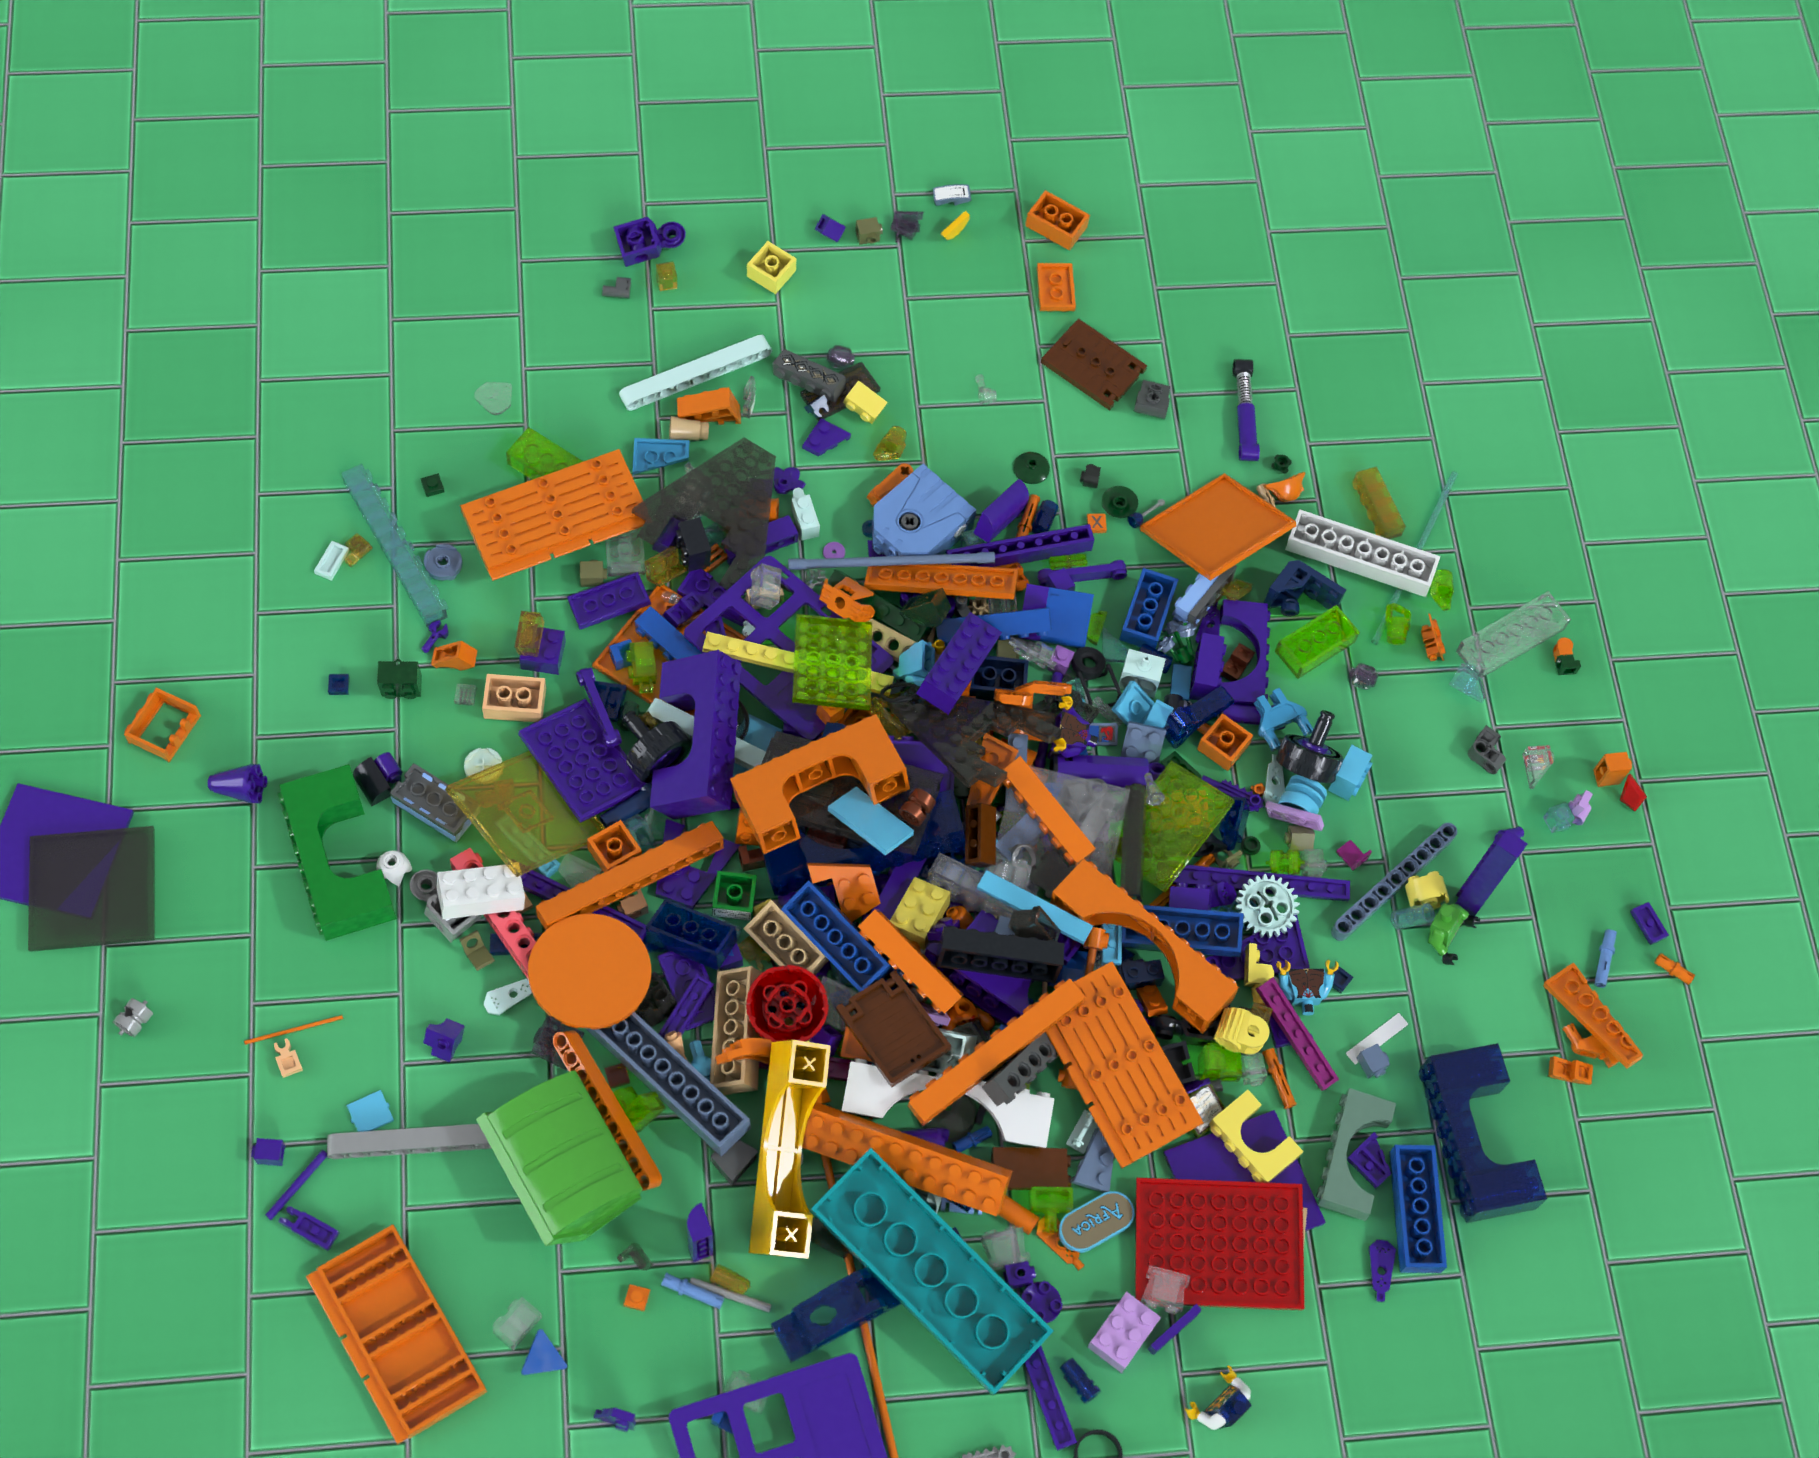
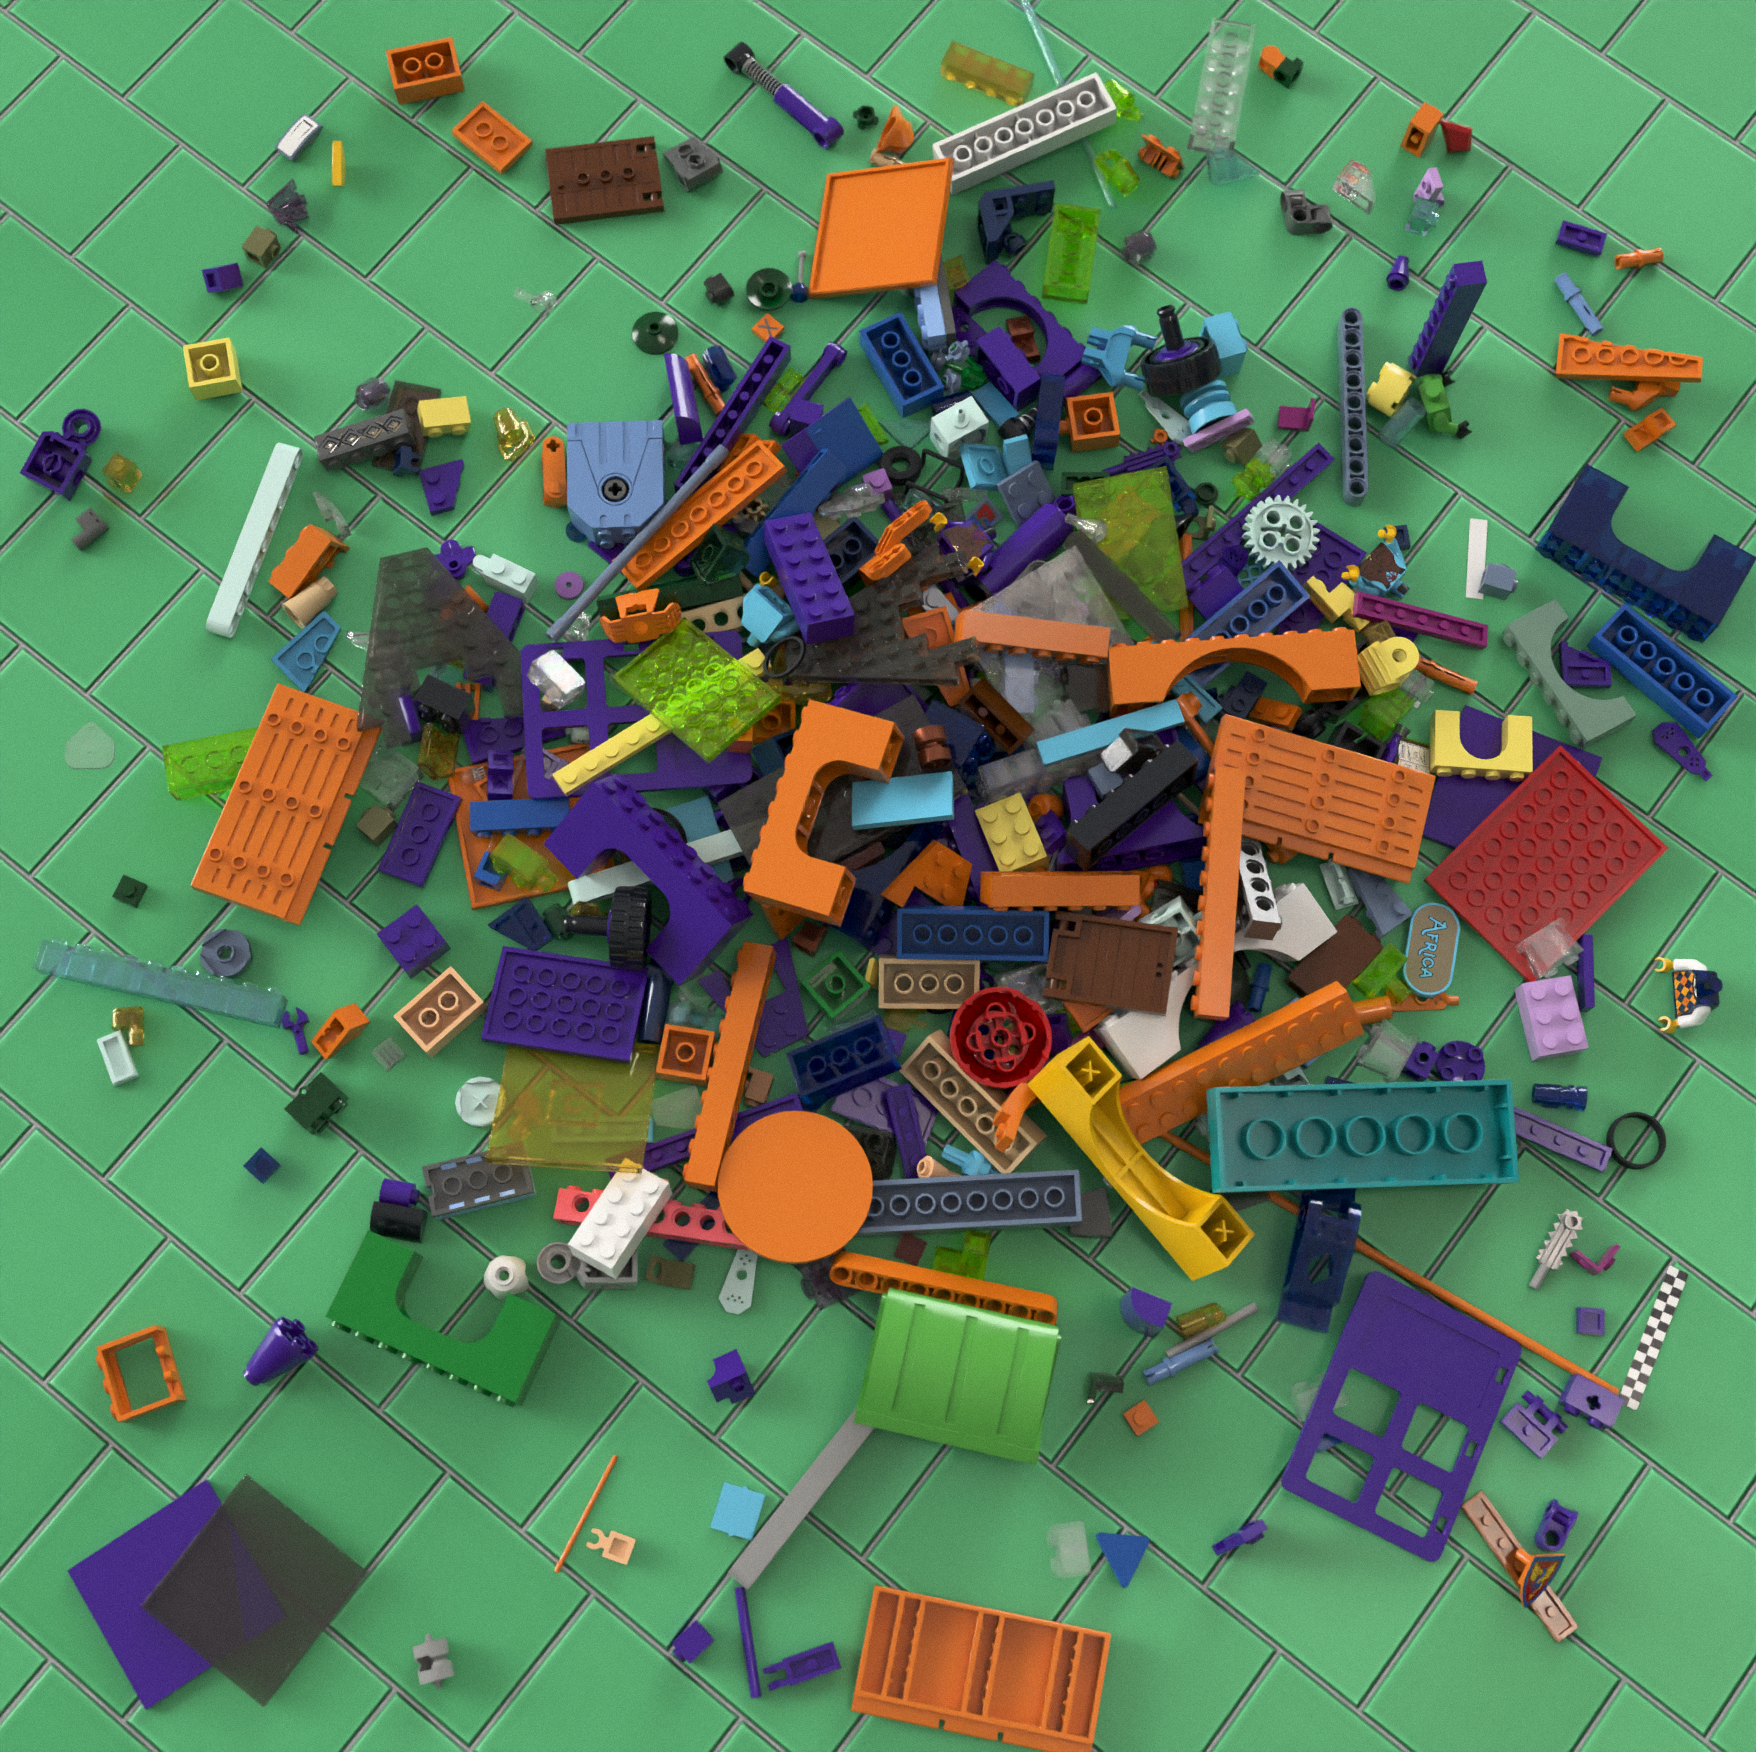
camera: 40 degrees left, 10 degrees up
clear yellow brick [515,611,545,657] -> none
dark purple piece [576,667,622,748] -> none
light grey piece [1008,844,1039,872] -> none

